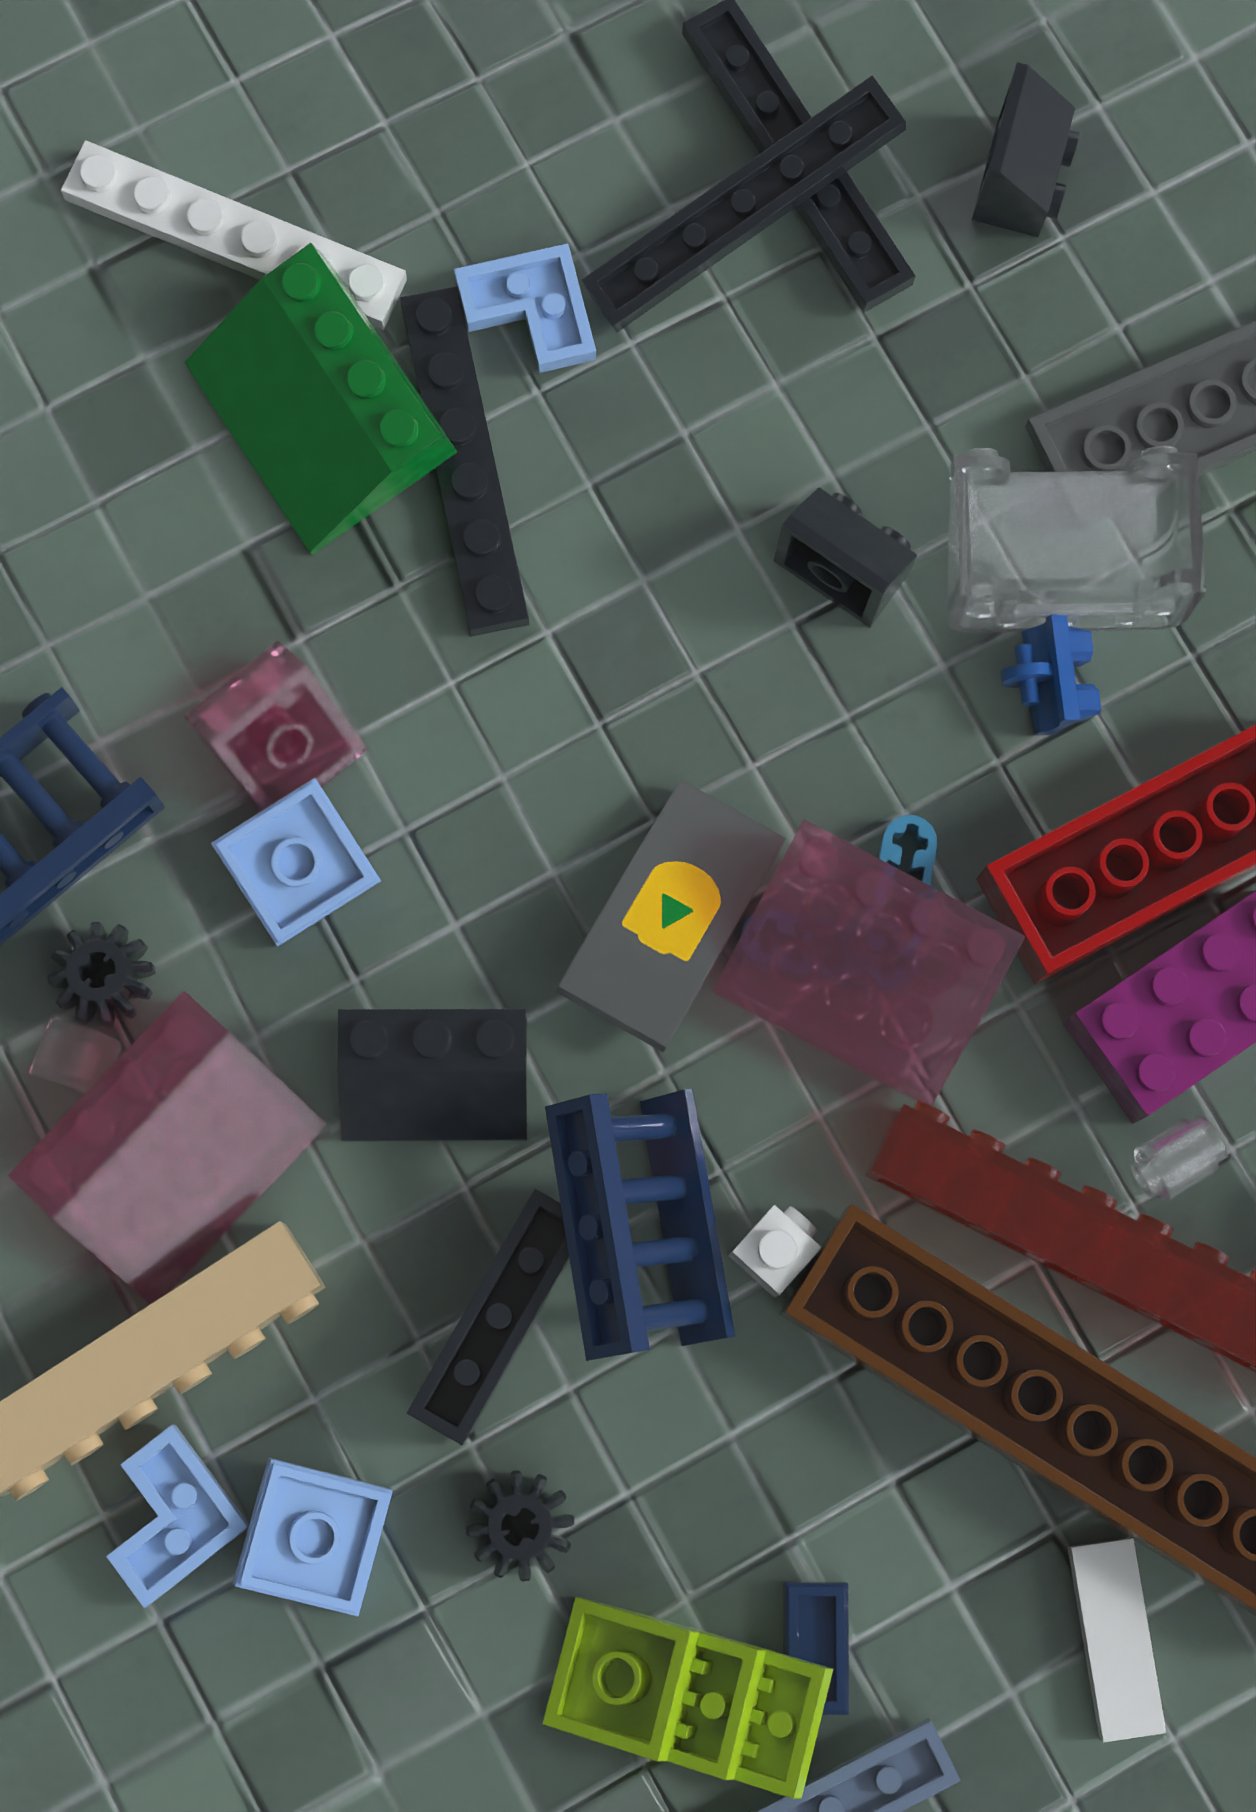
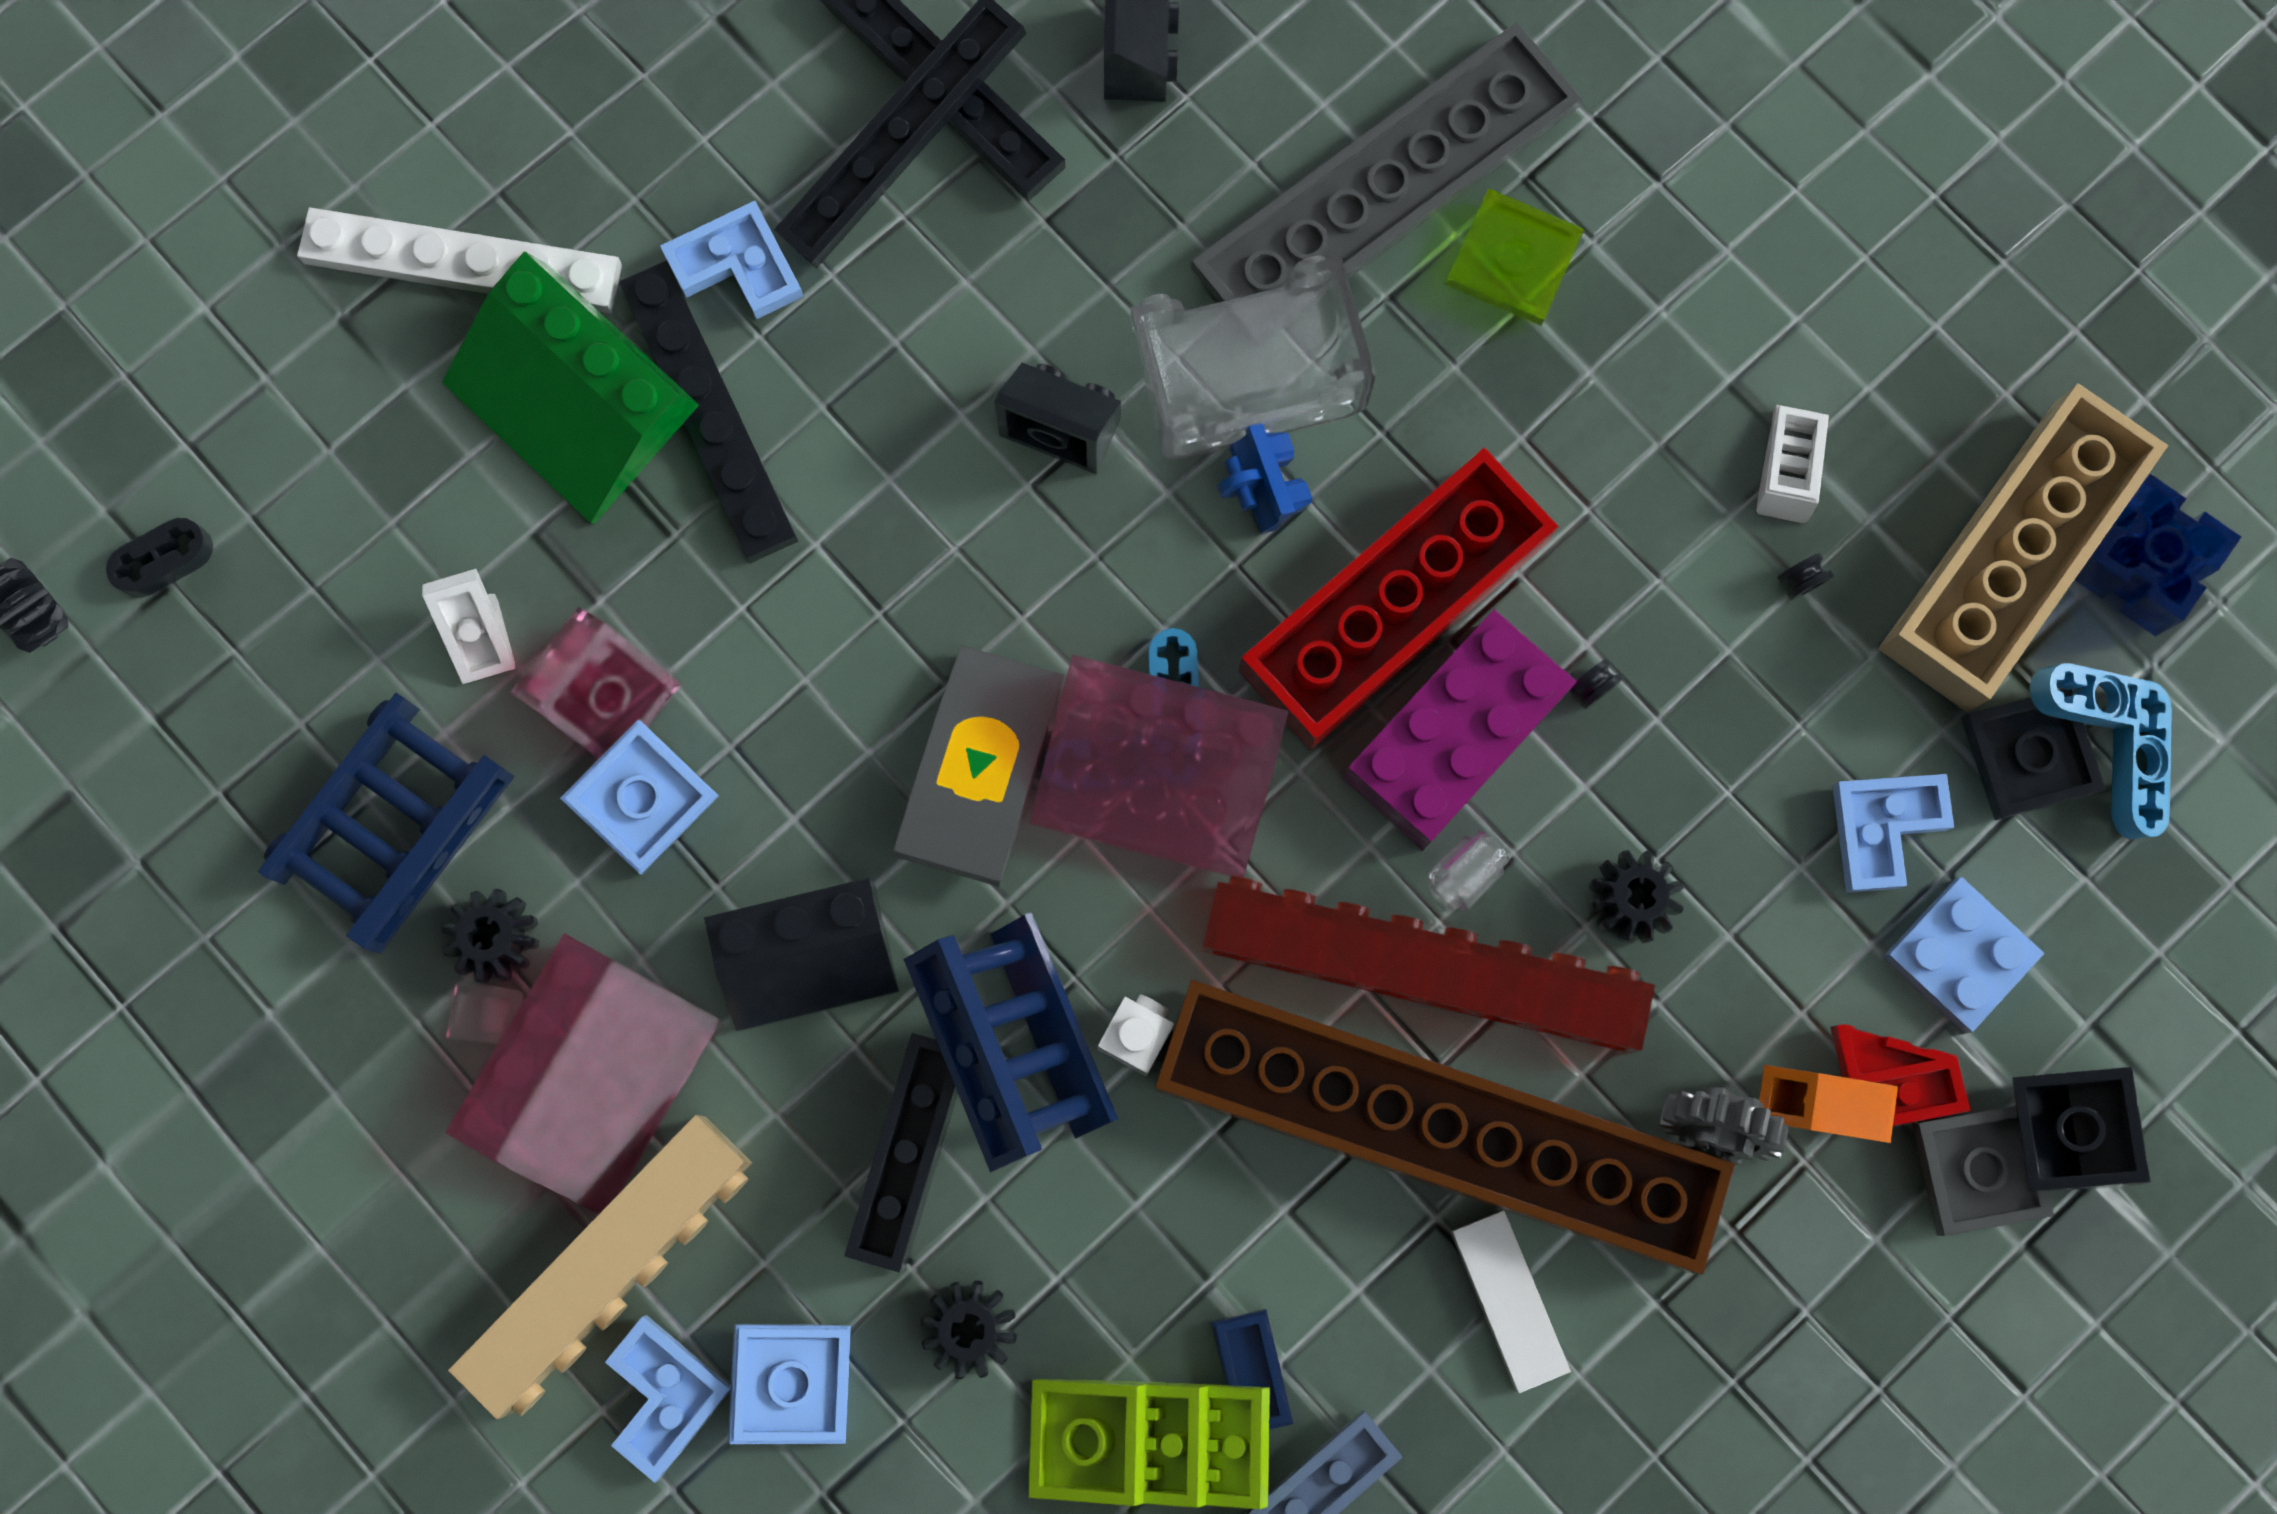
camera: 10 degrees left, 0 degrees up
none -> white slope [422,569,515,684]

